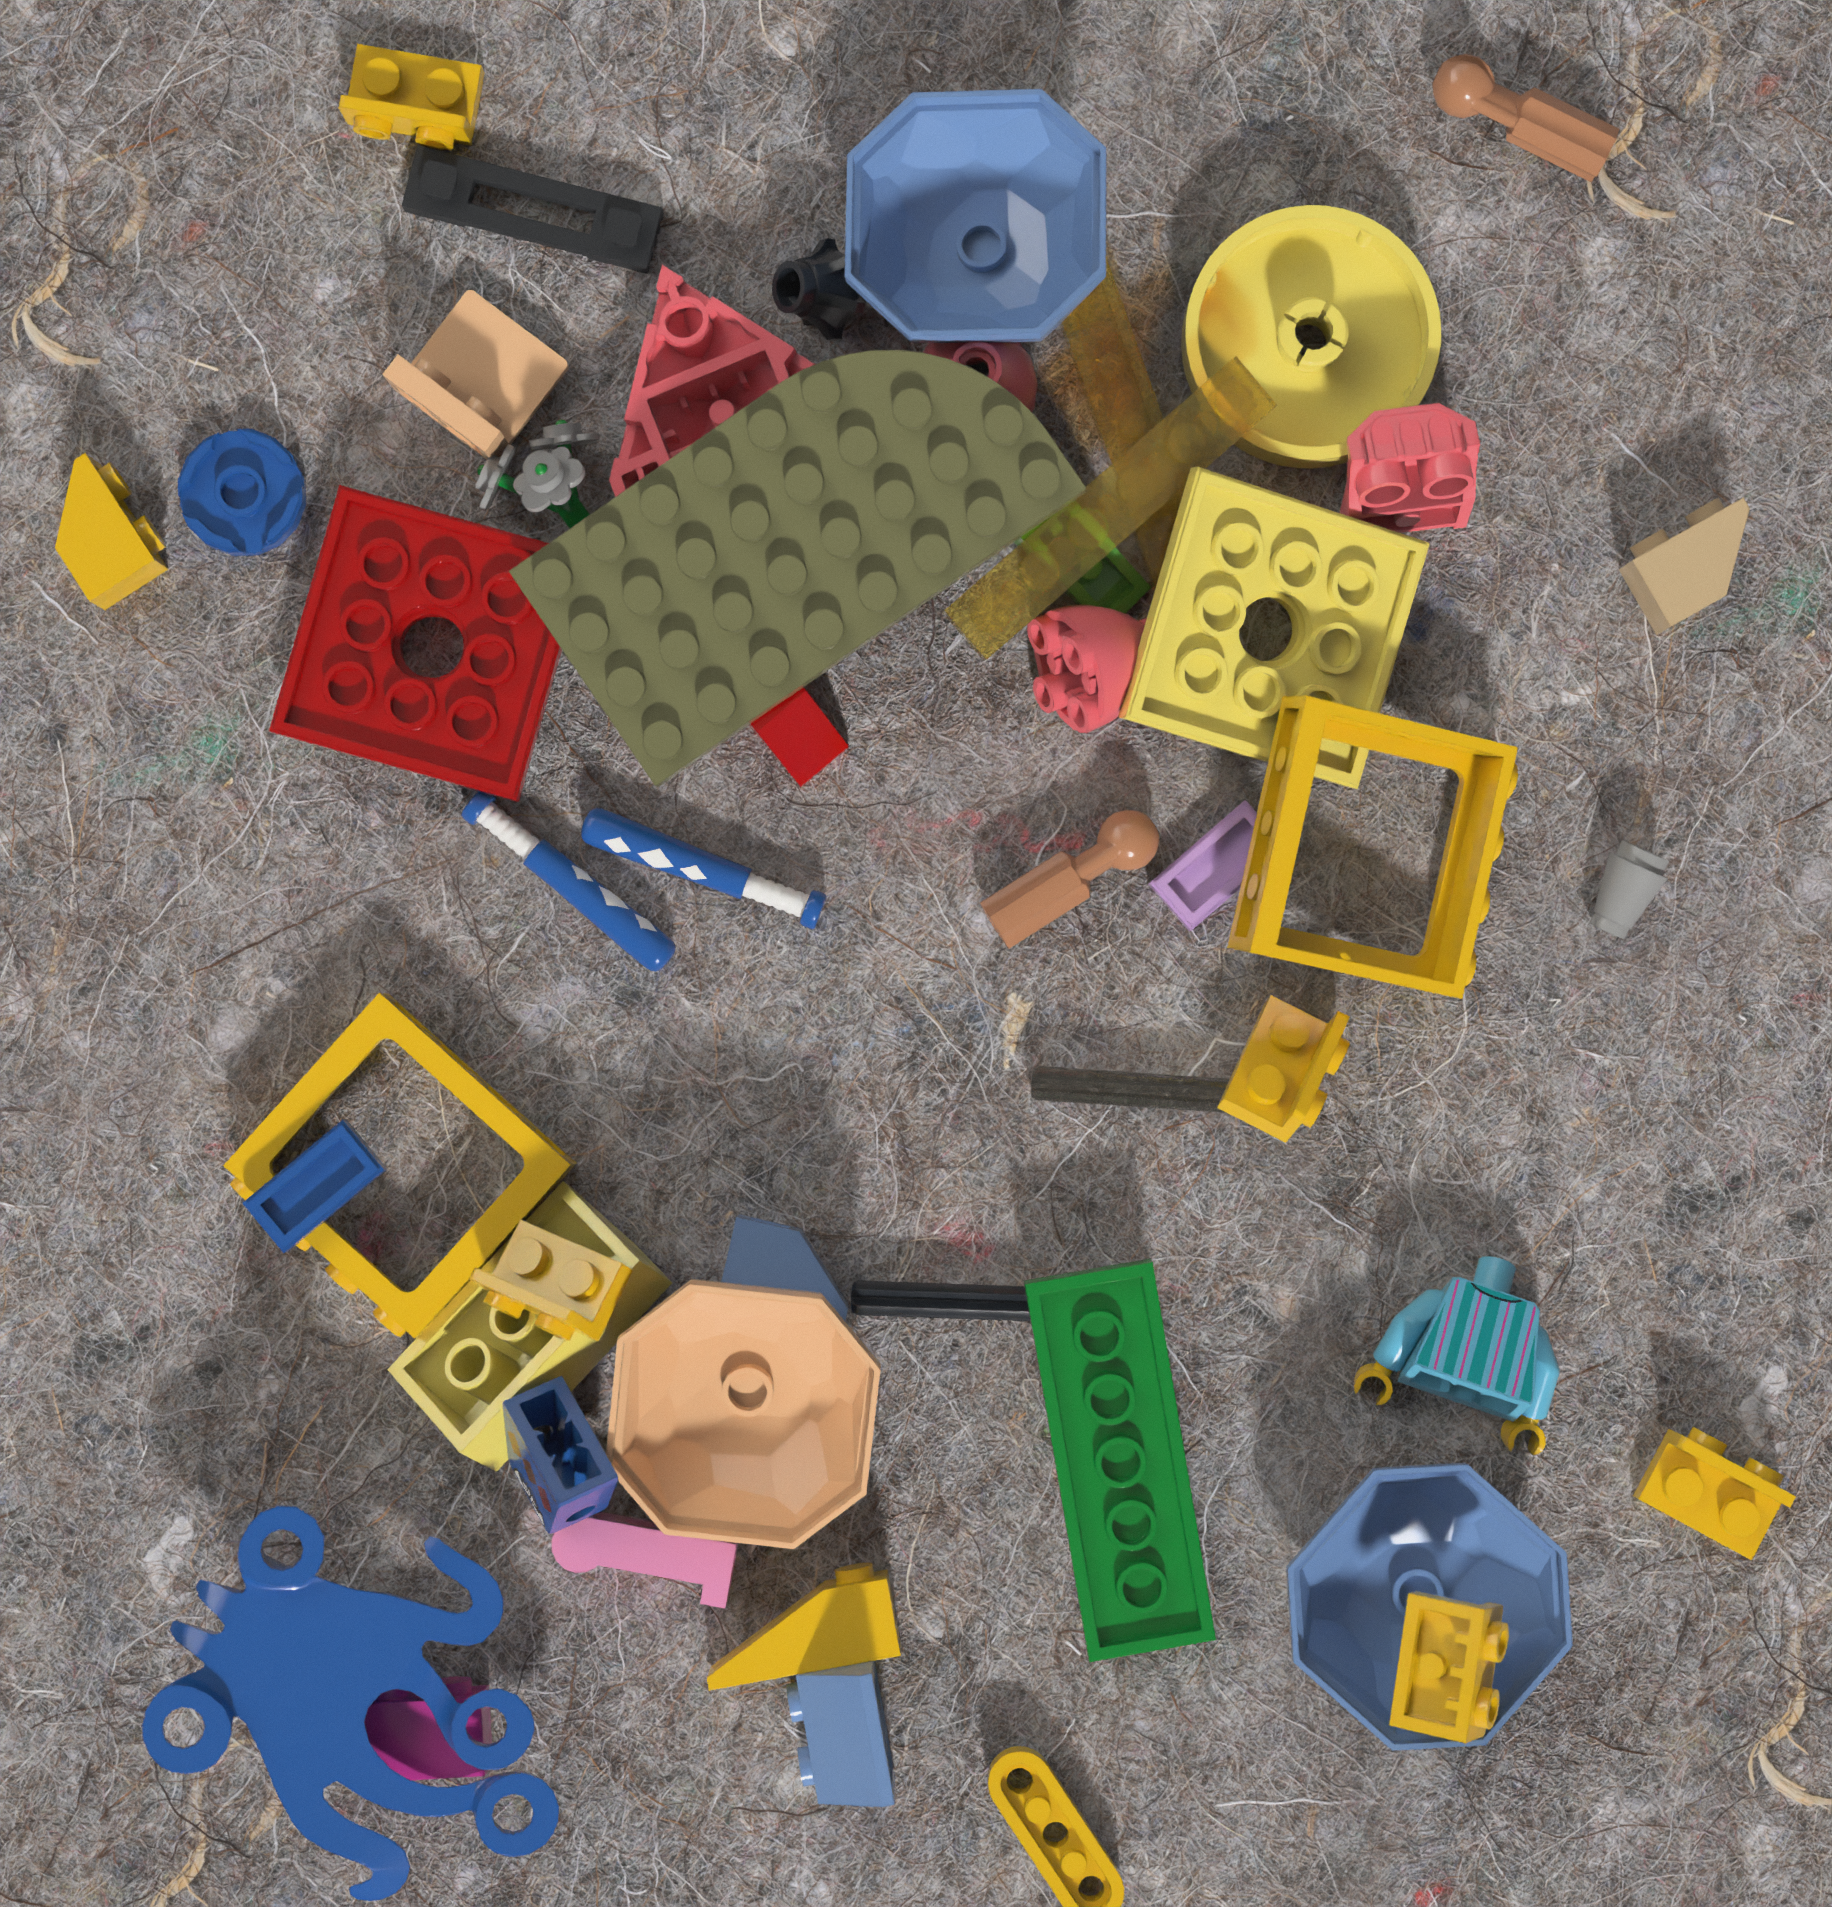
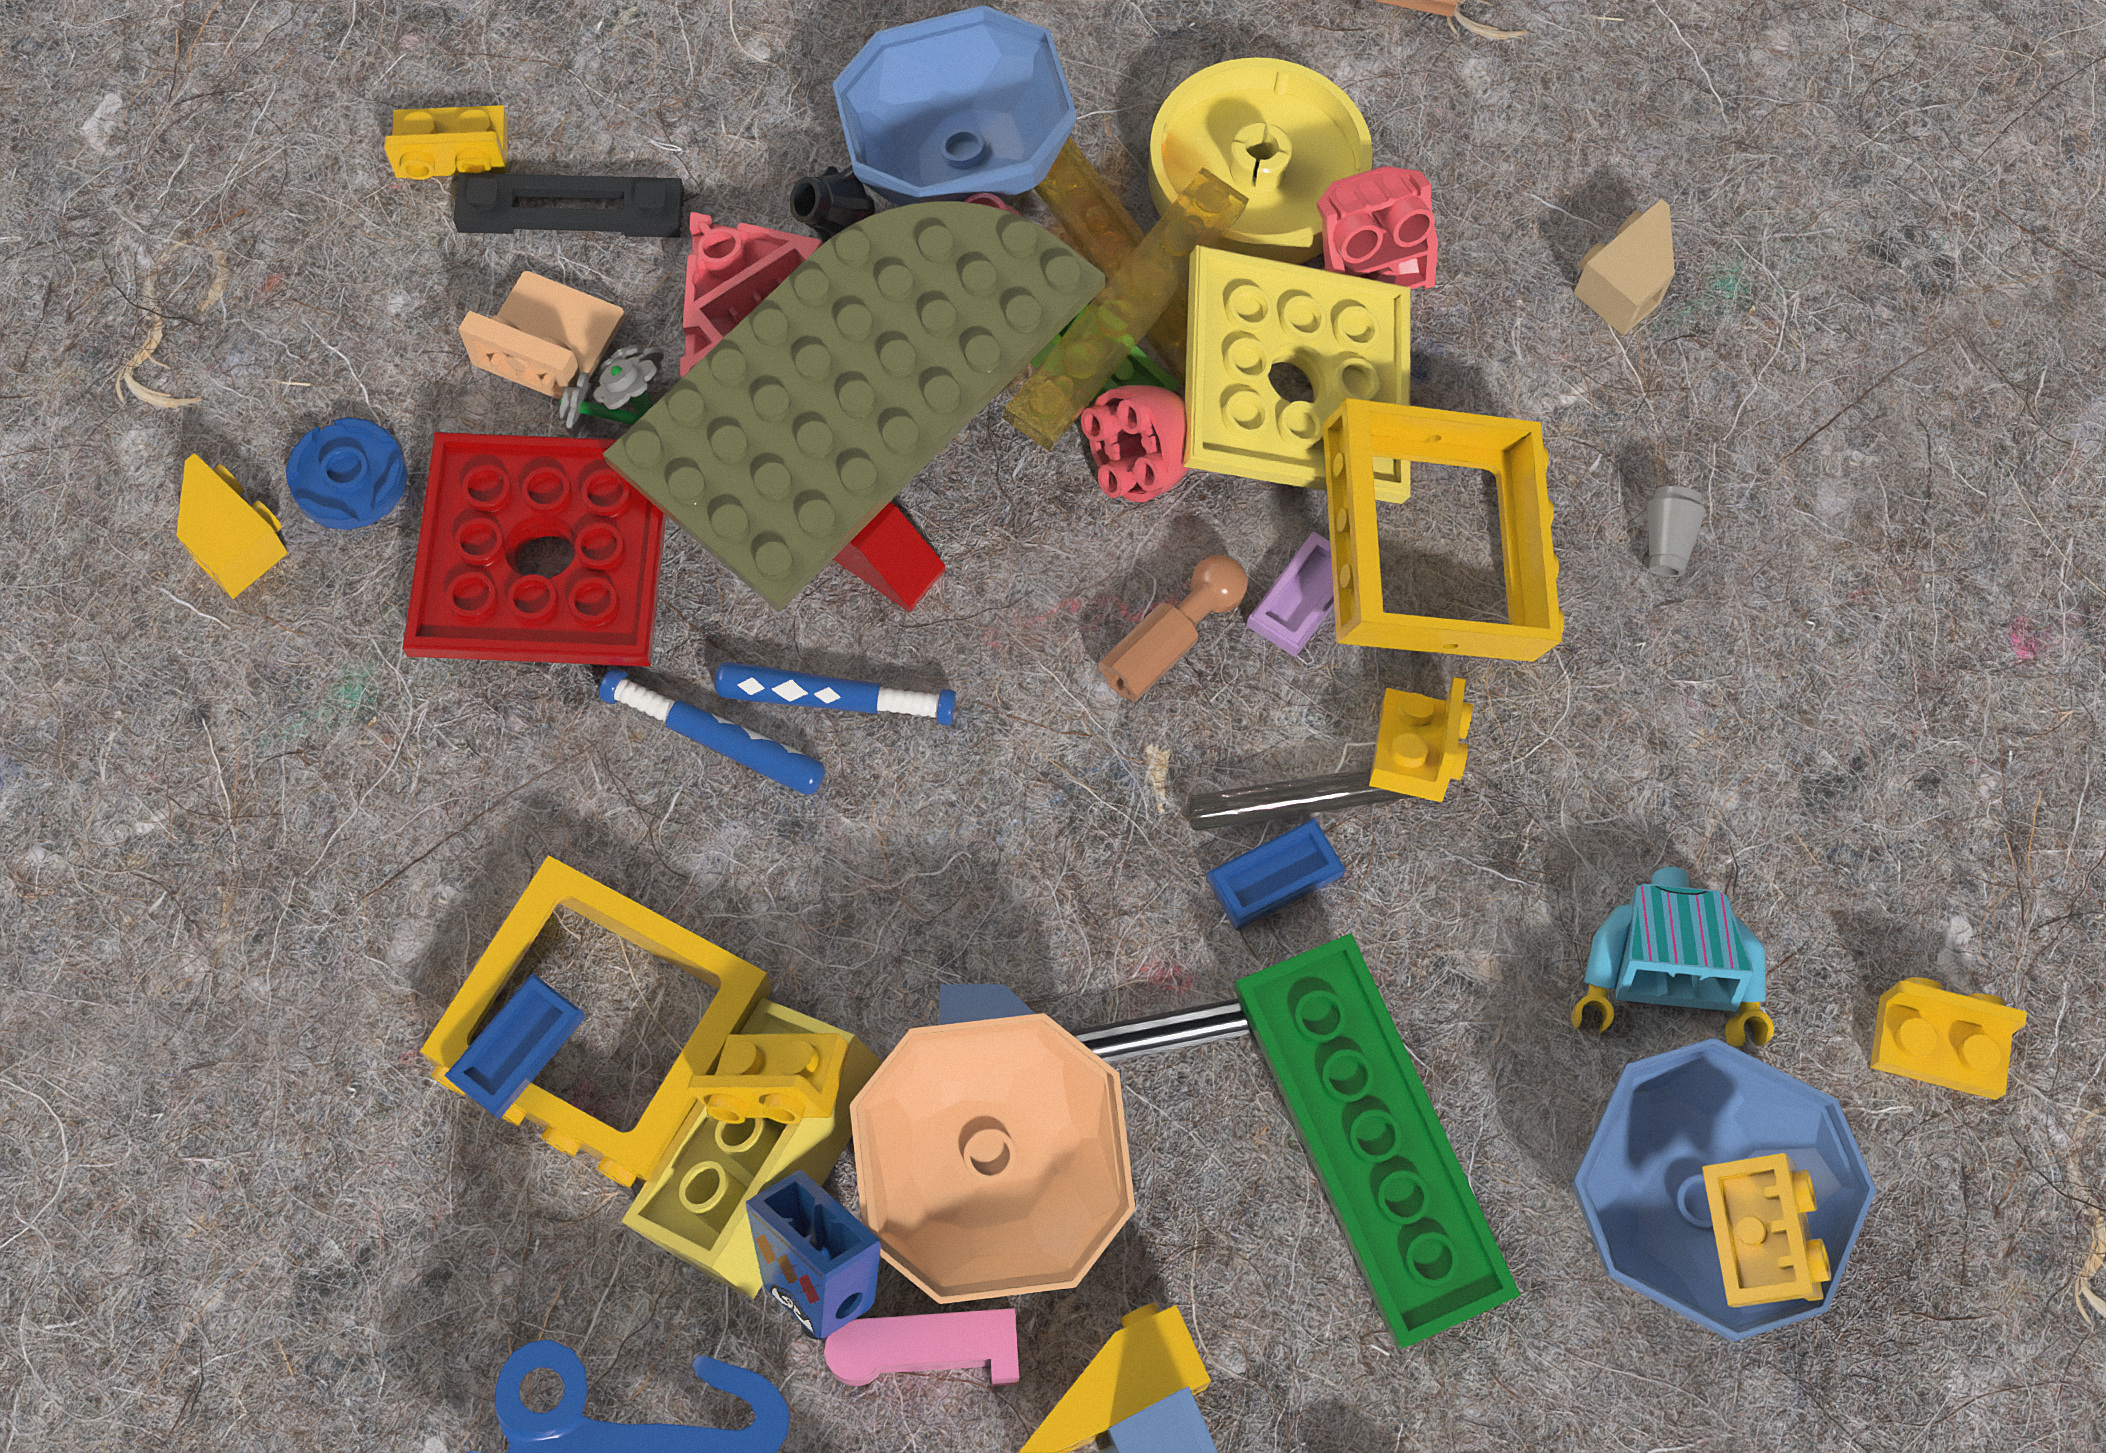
camera: 15 degrees left, 20 degrees down
none -> blue tile [1206,818,1346,931]

